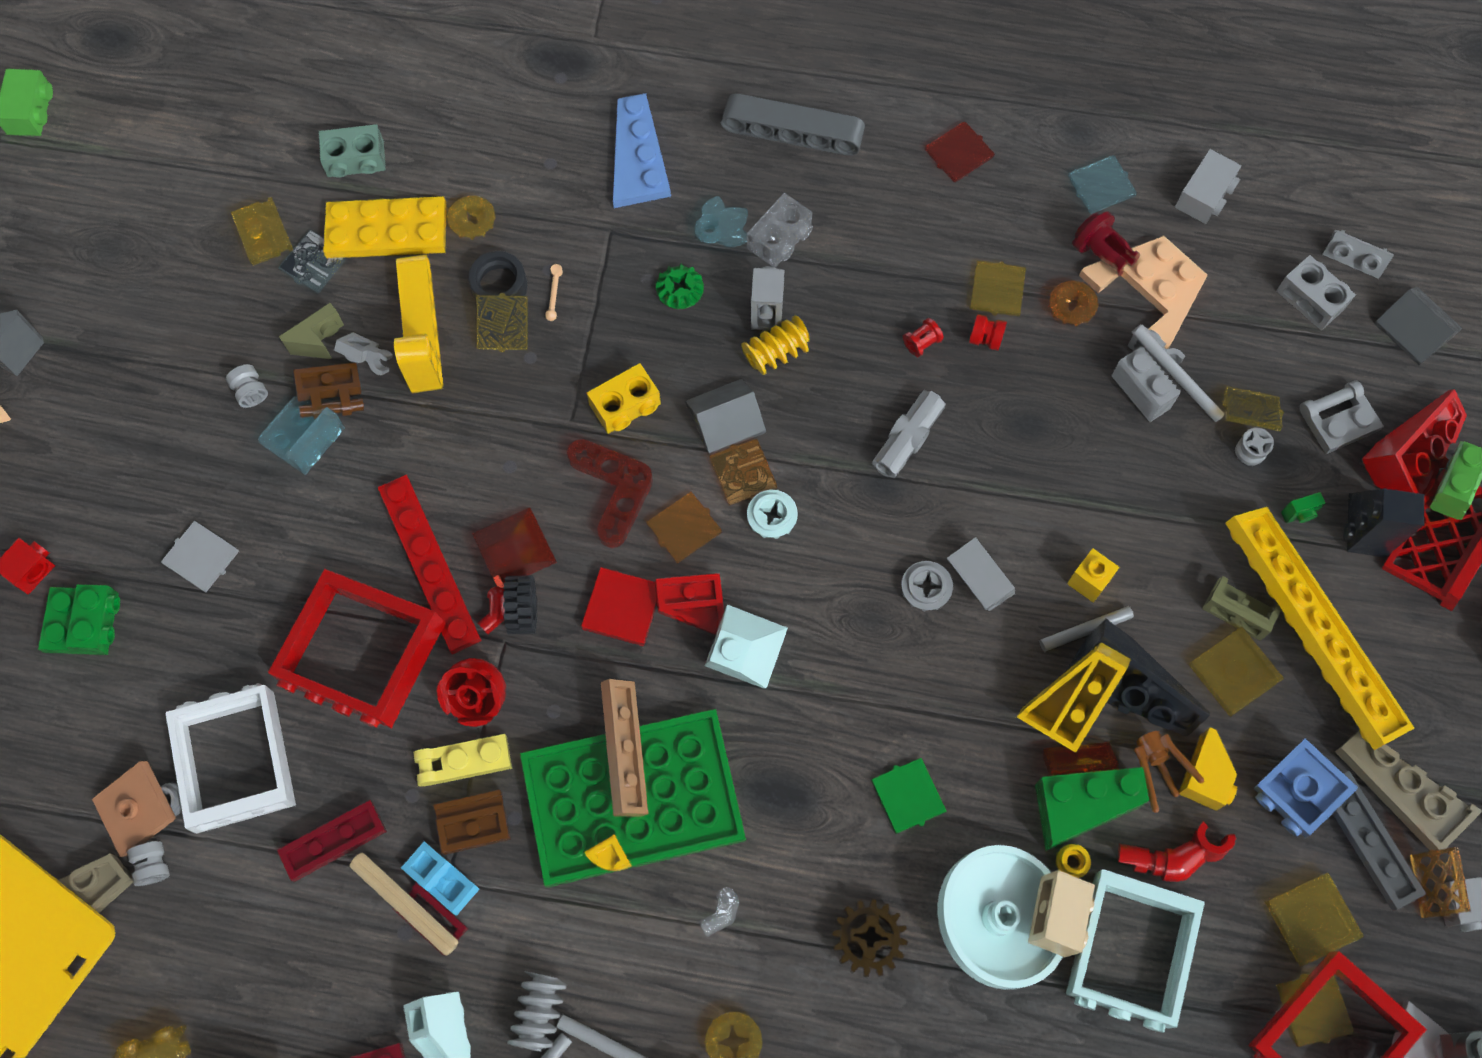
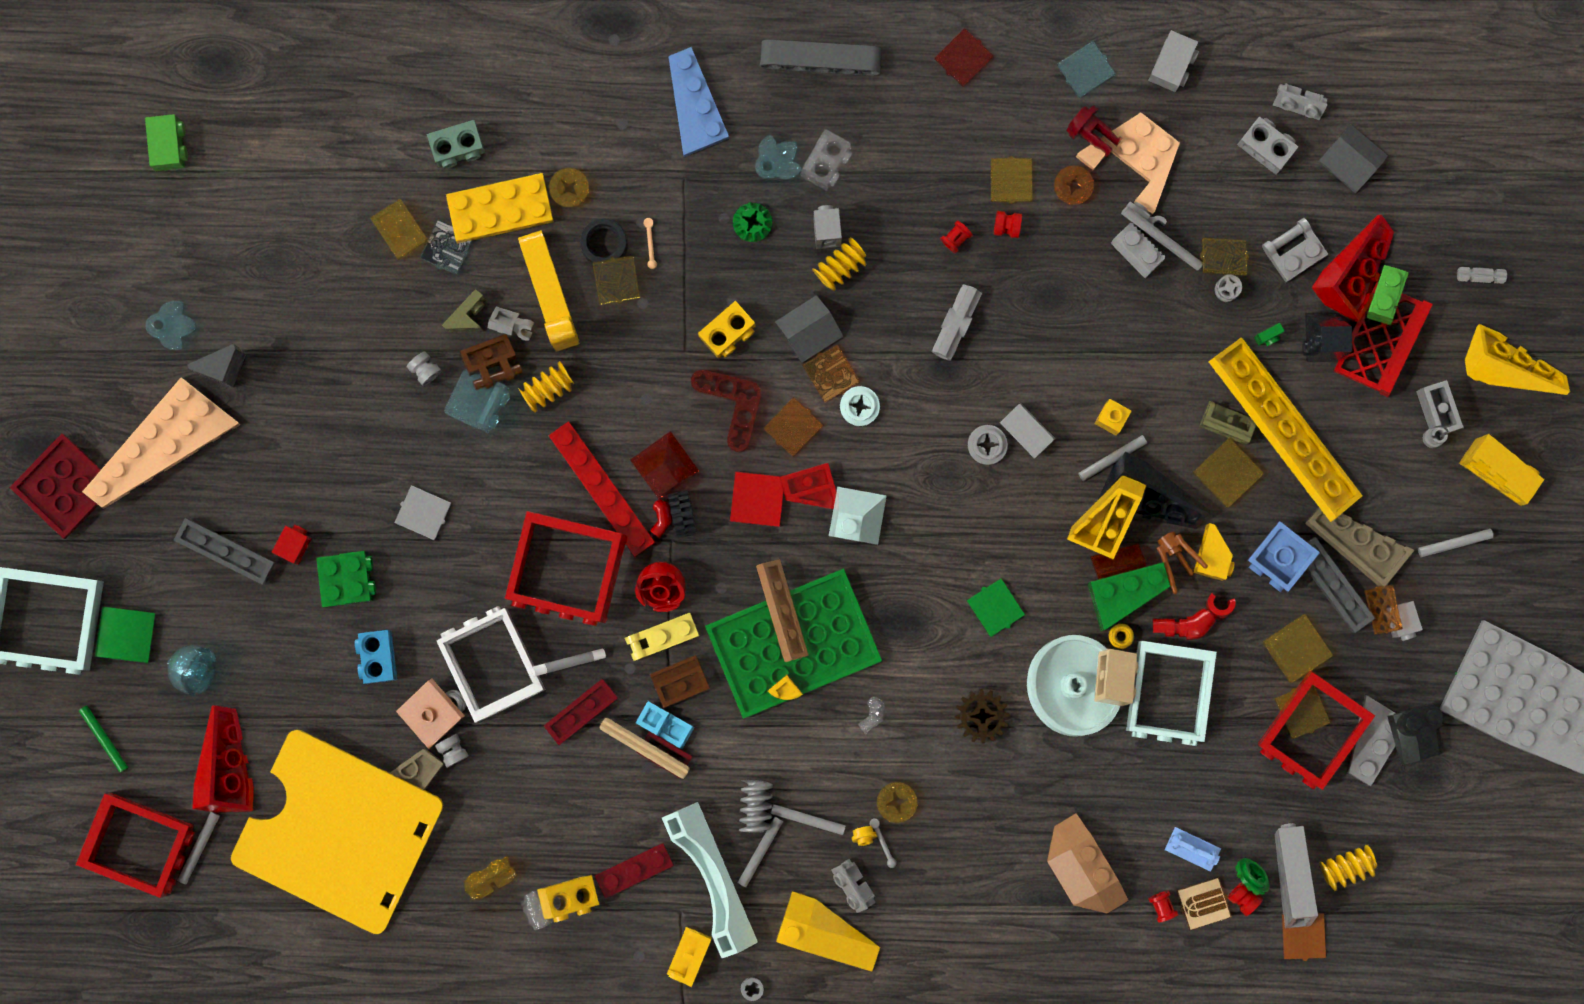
camera: 10 degrees left, 15 degrees up
none -> dark azure brick [355,630,397,684]
none -> yellow piece [518,361,574,413]
none -> light grey bar [532,648,606,677]

